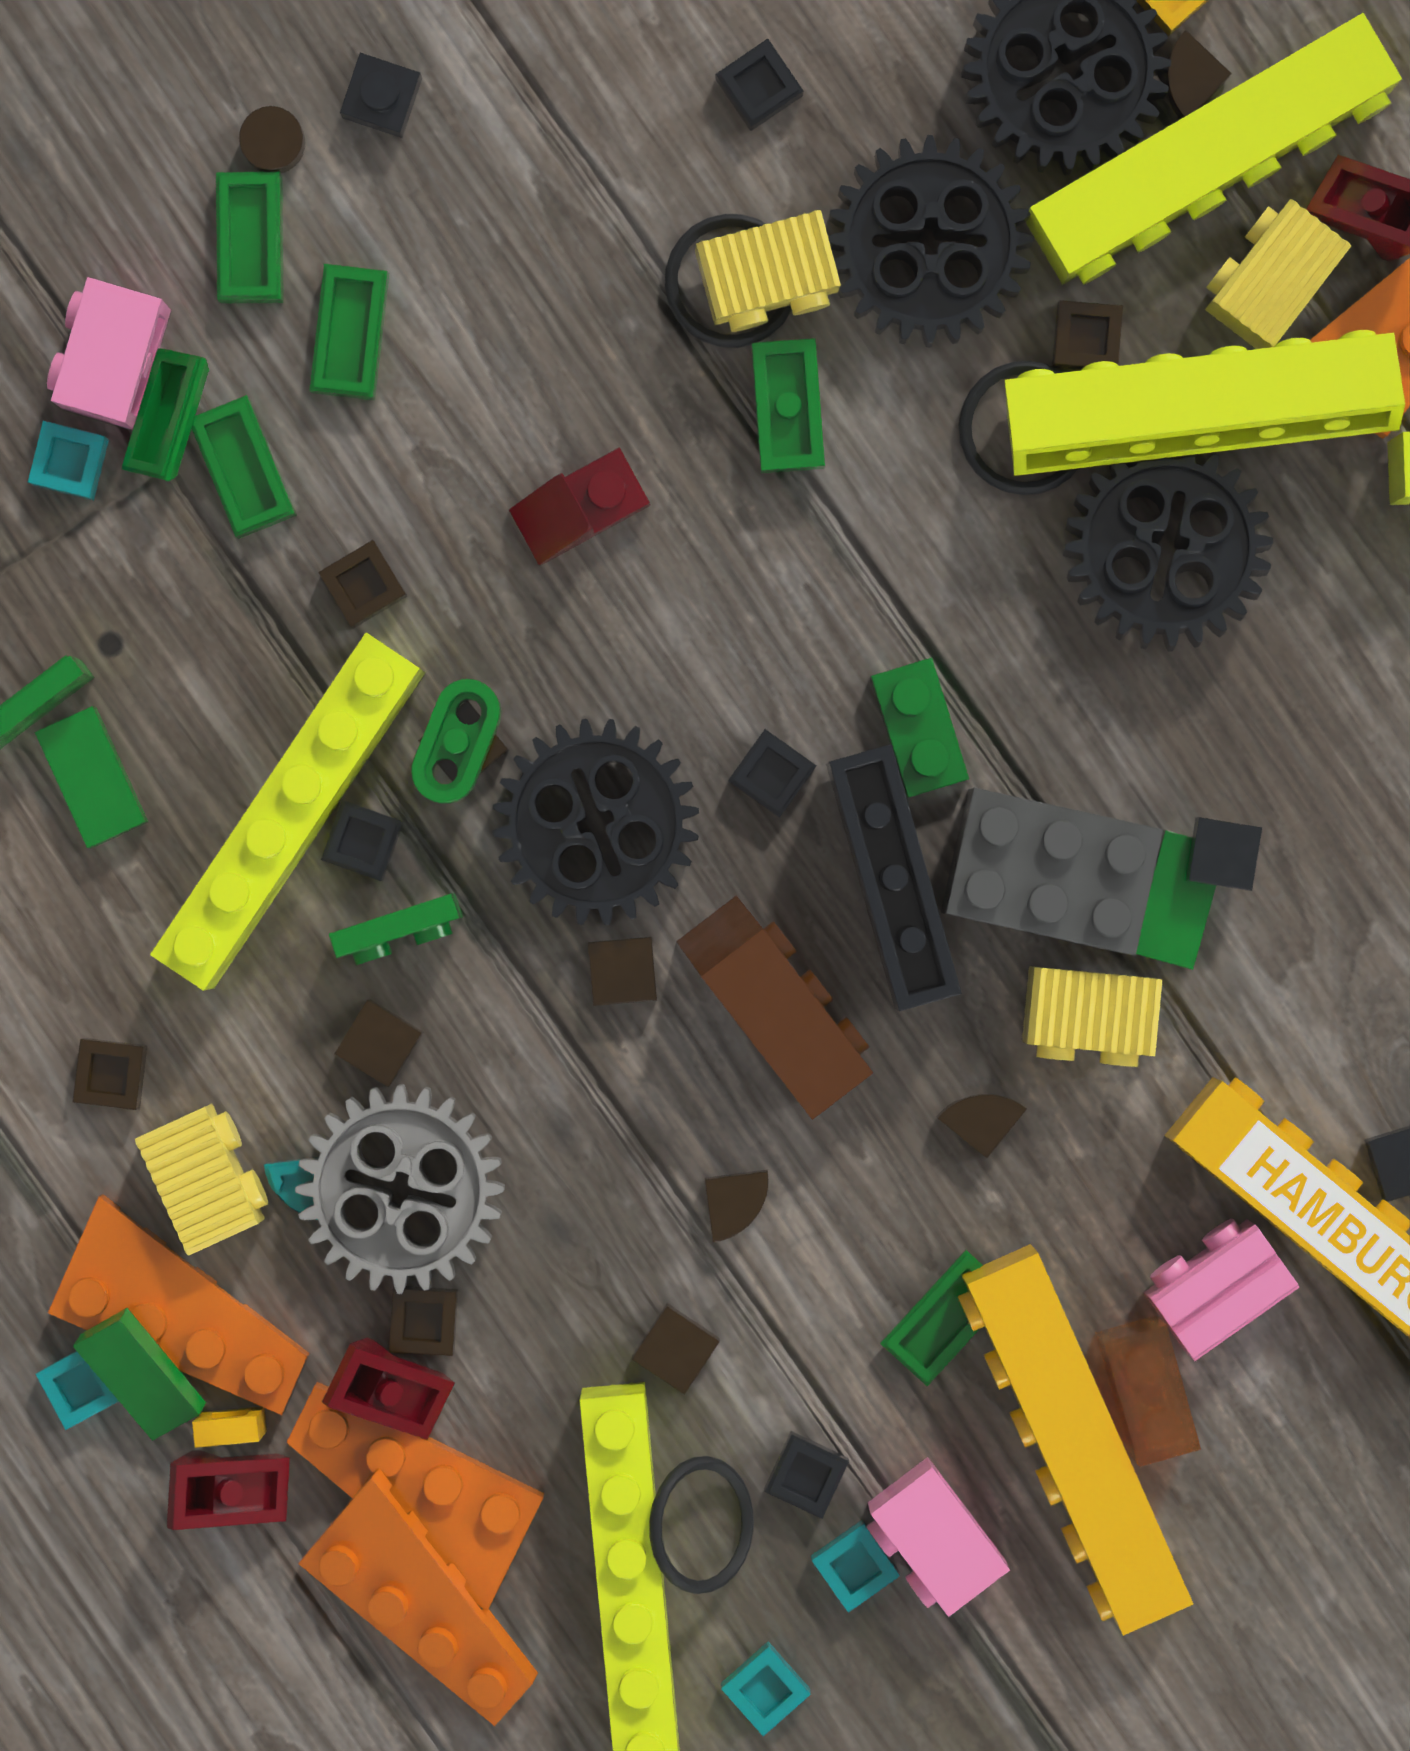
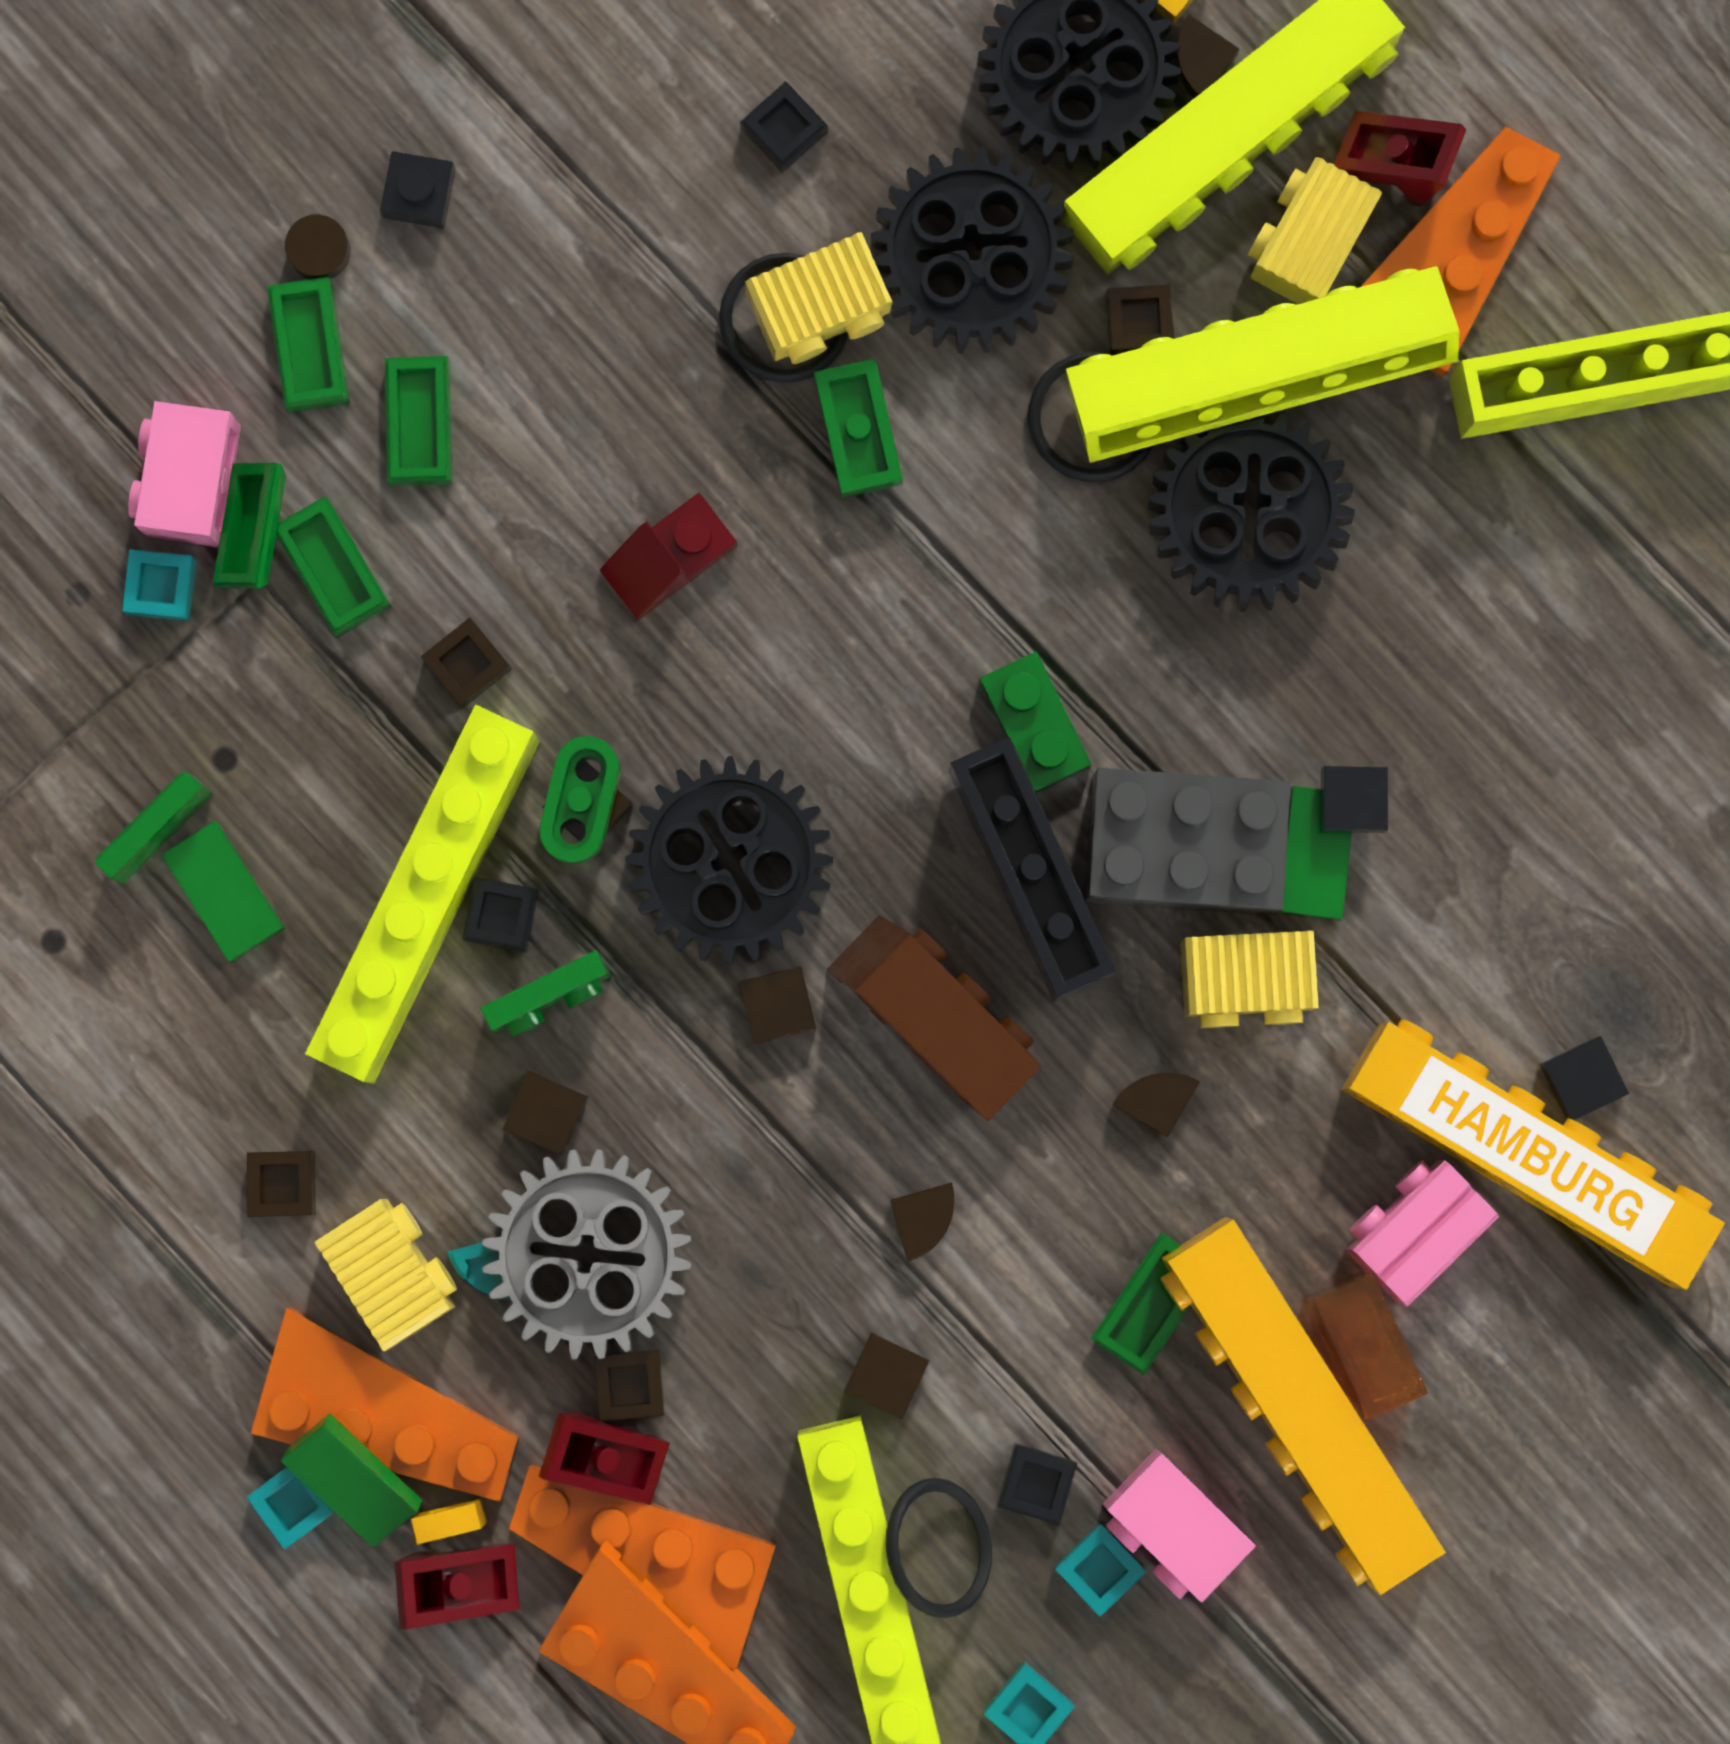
camera: 10 degrees left, 5 degrees down
black tile [728,729,817,818] -> none

